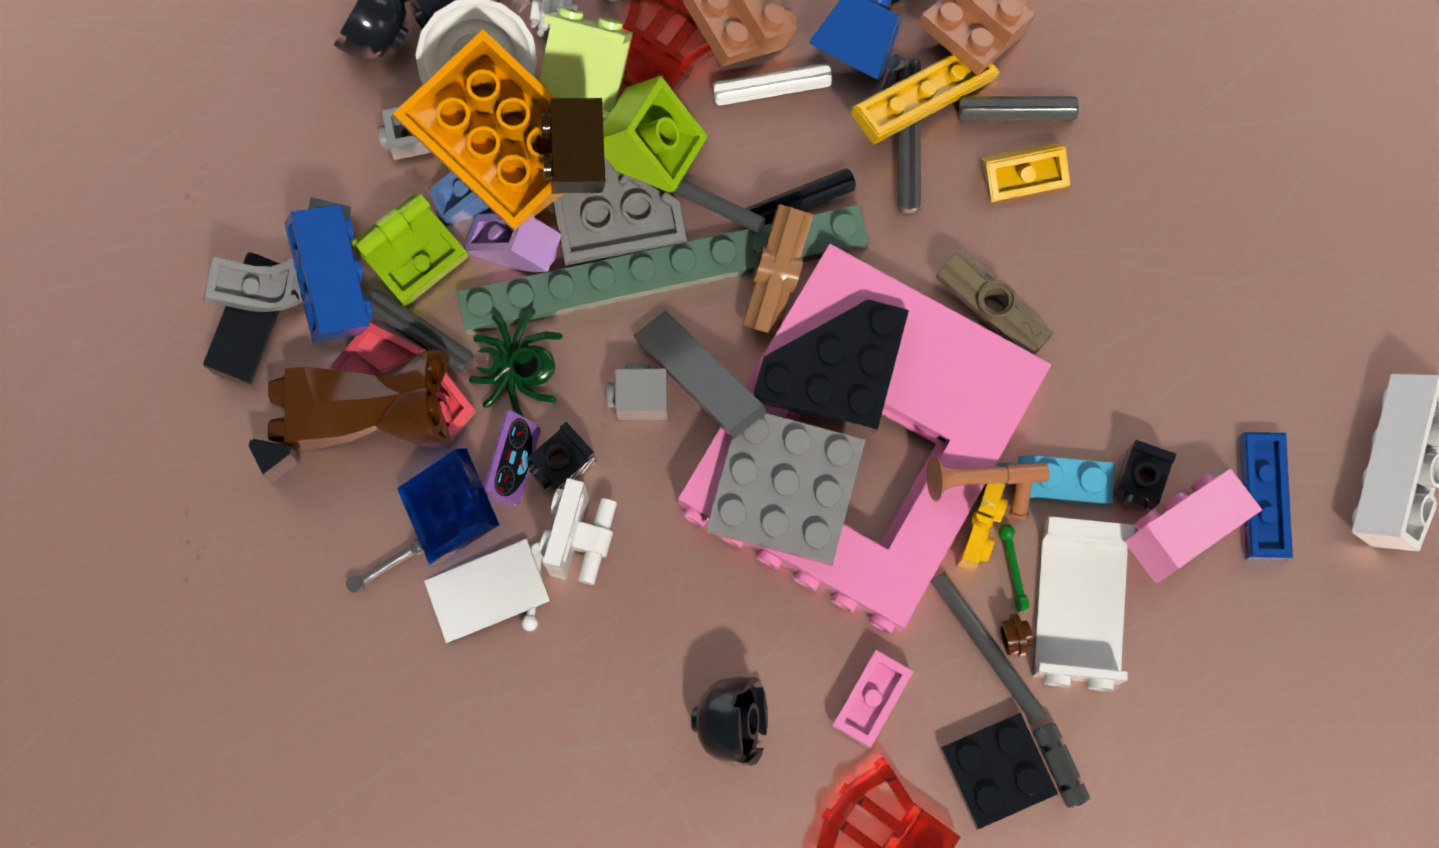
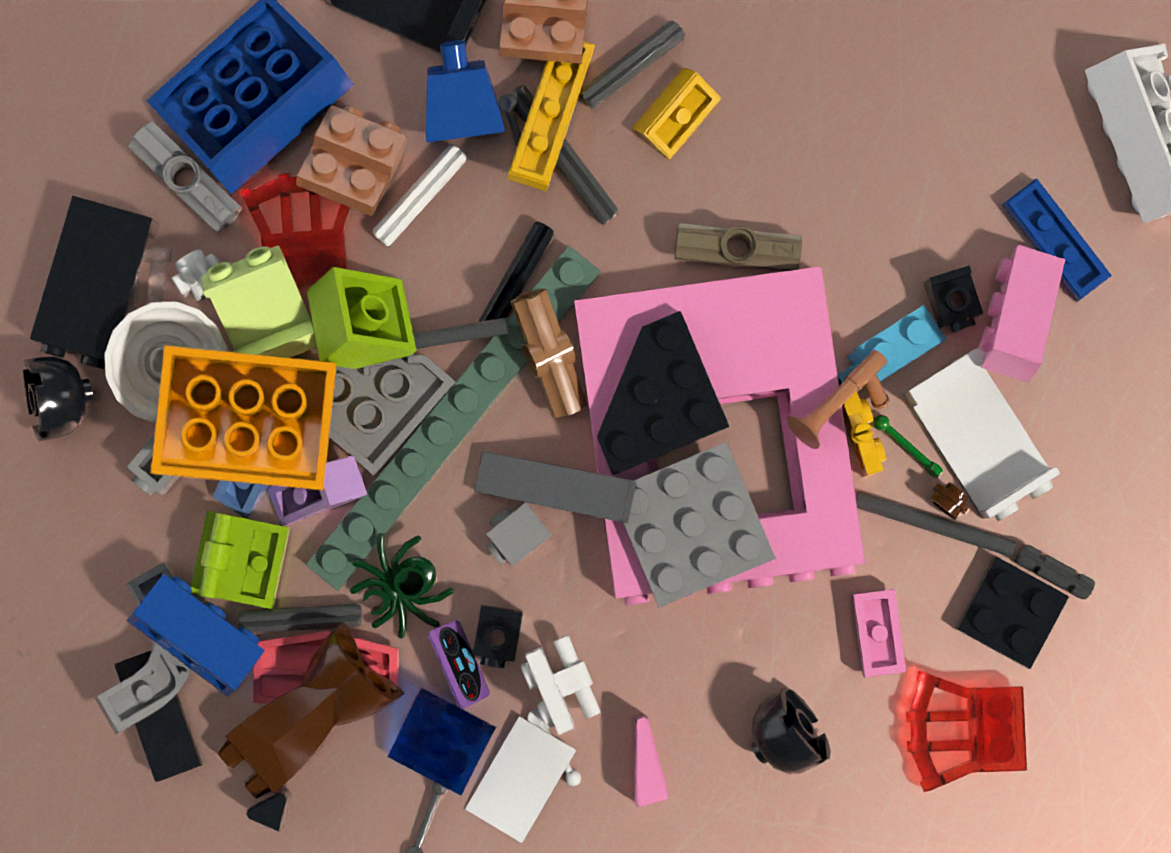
camera: 45 degrees left, 10 degrees up
dark brown brick [541,98,606,194] -> none
none -> bright pink slope [635,715,669,807]

